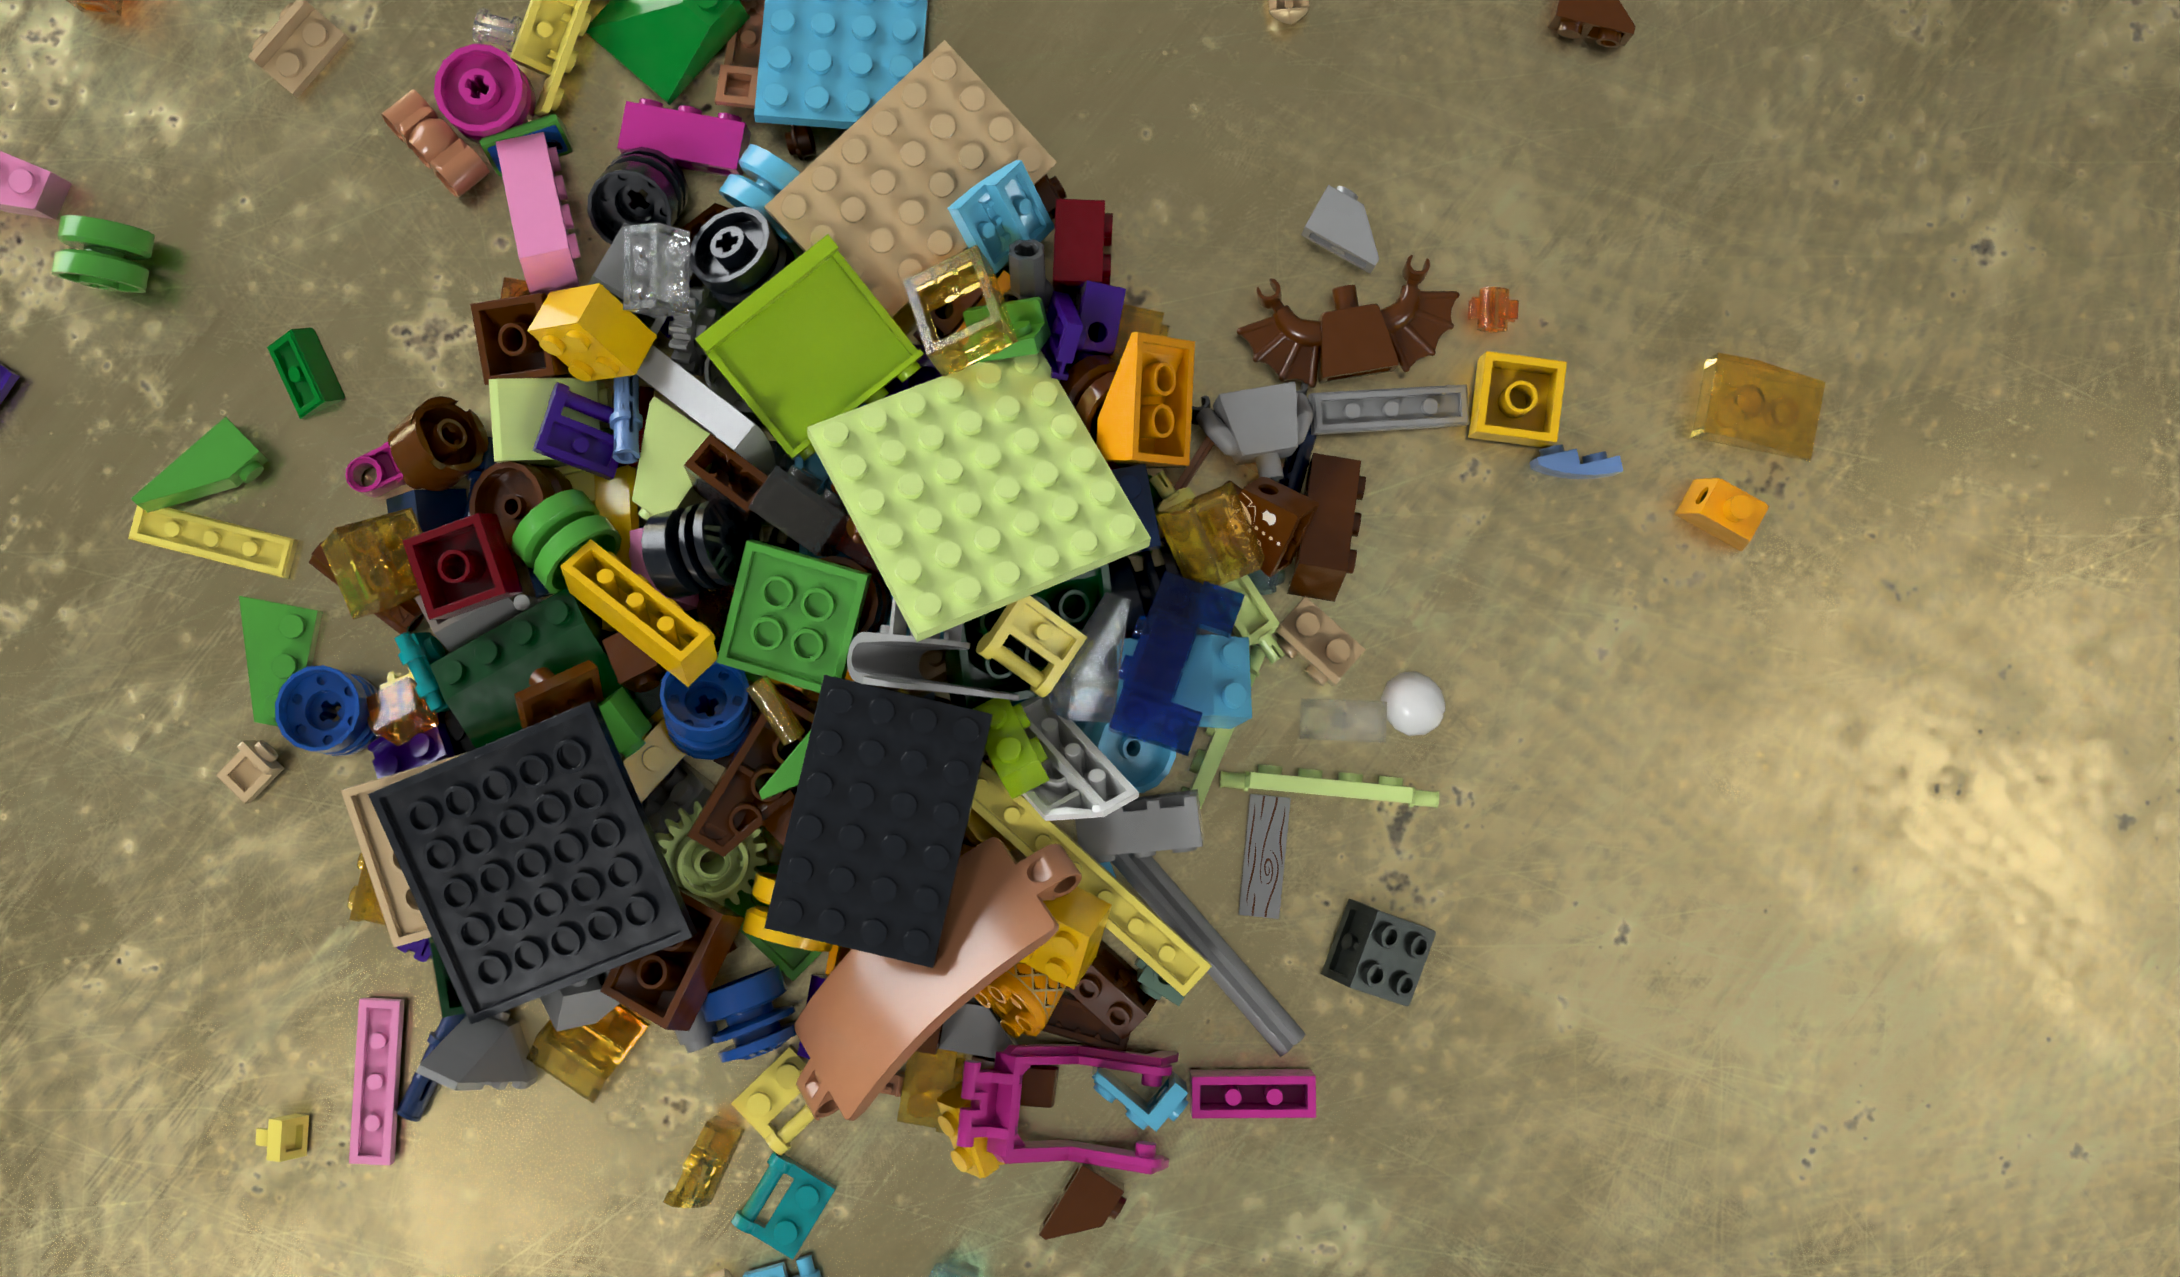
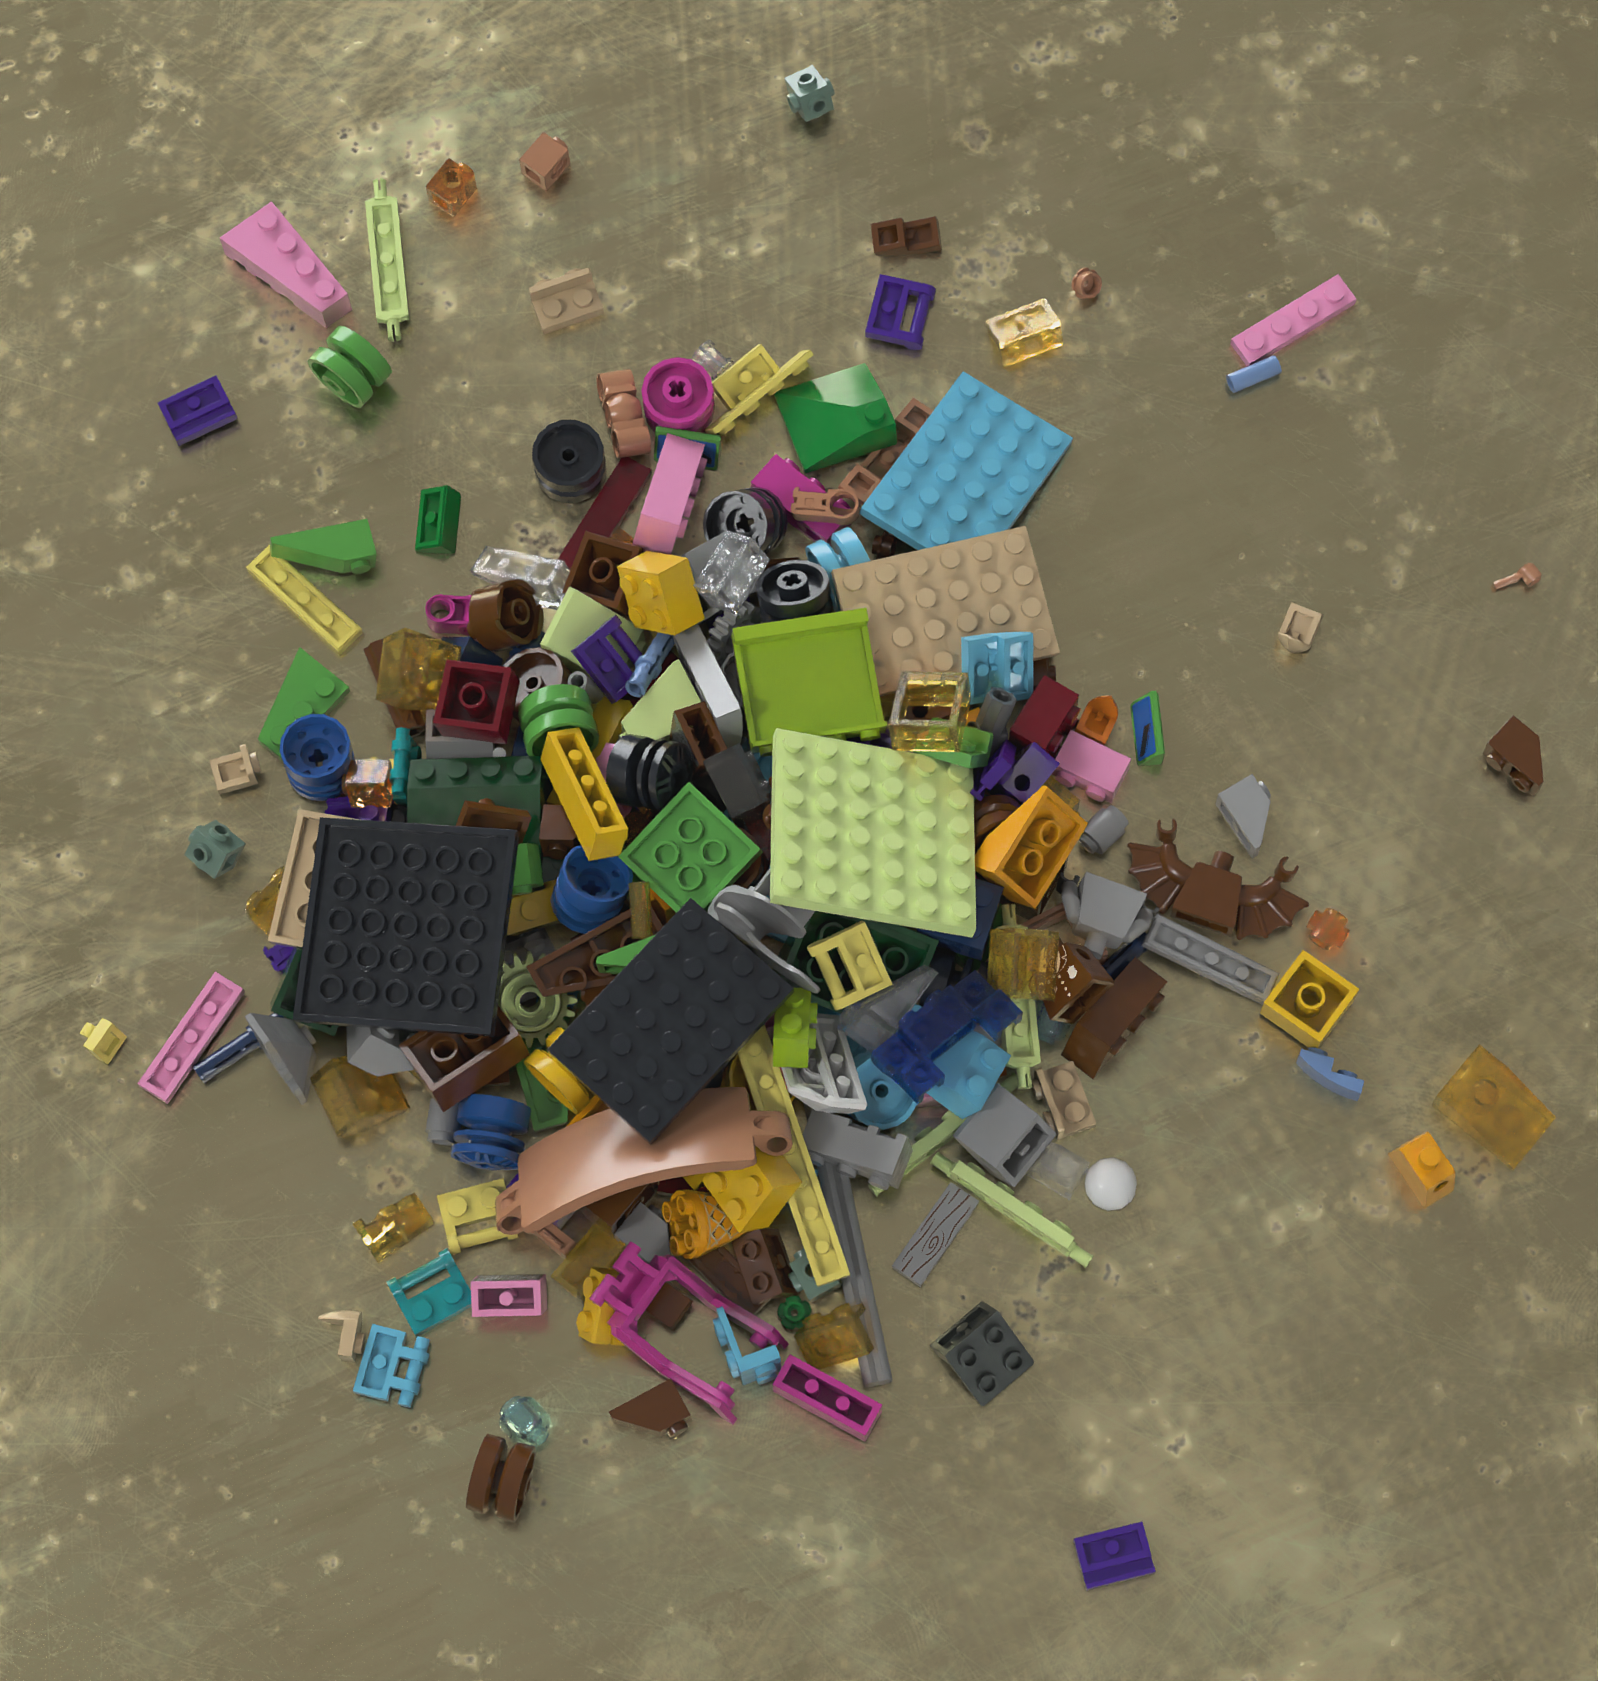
camera: 35 degrees right, 15 degrees down
none -> sand green brick [184,820,246,879]
none -> yellowish green plate [365,178,410,342]
none -> clear slope [470,546,570,610]
none -> bright pink brick [471,1274,548,1317]
none -> black wheel [532,420,606,503]
none -> dark red tile [557,457,652,572]
none -> light grey axle [568,671,604,704]
none -> green plate [777,1296,812,1330]
none -> nougat piece [791,487,860,525]
none -> clear yellow bracket [793,1303,874,1370]
none -> light grey slope [953,1083,1057,1187]
none -> bright pink brick [1052,730,1131,803]
none -> dark purple plate [1073,1522,1156,1591]
none -> orange plate [1074,695,1118,746]
none -> light grey brick [1079,805,1129,854]
none -> slope [1130,691,1165,766]

